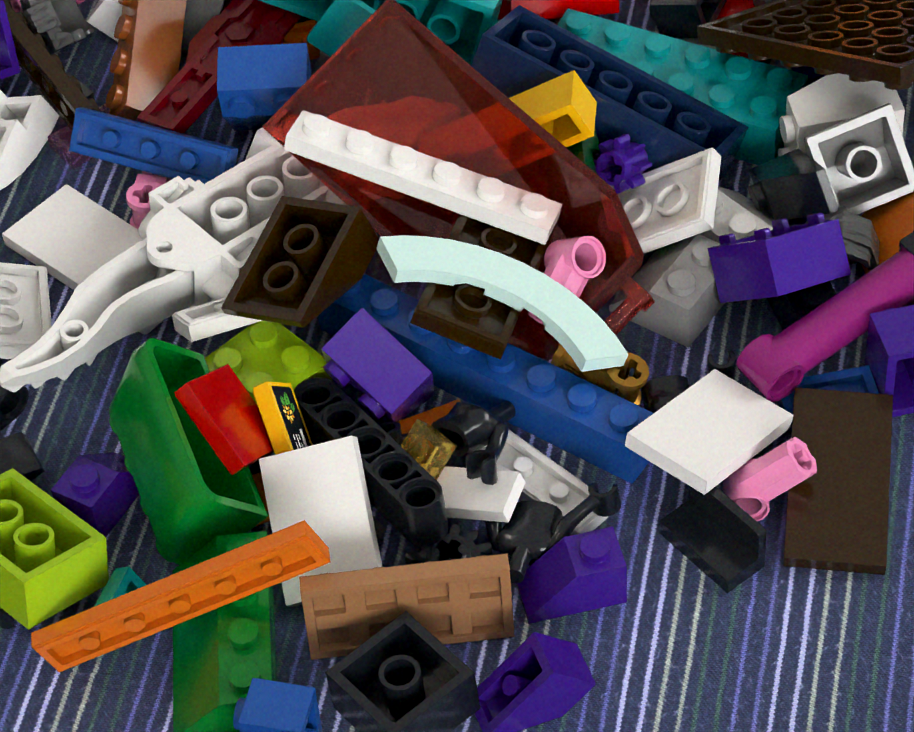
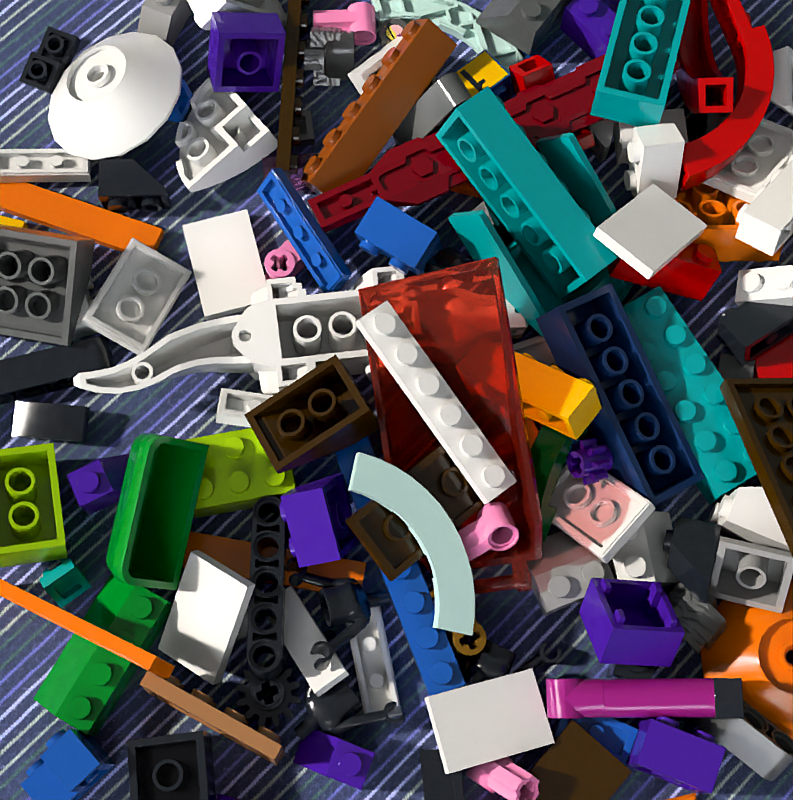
camera: 30 degrees right, 25 degrees up
red tile [174,364,274,475] -> none
tile [253,381,313,455] -> none
clear yellow plate [401,419,457,480] -> none

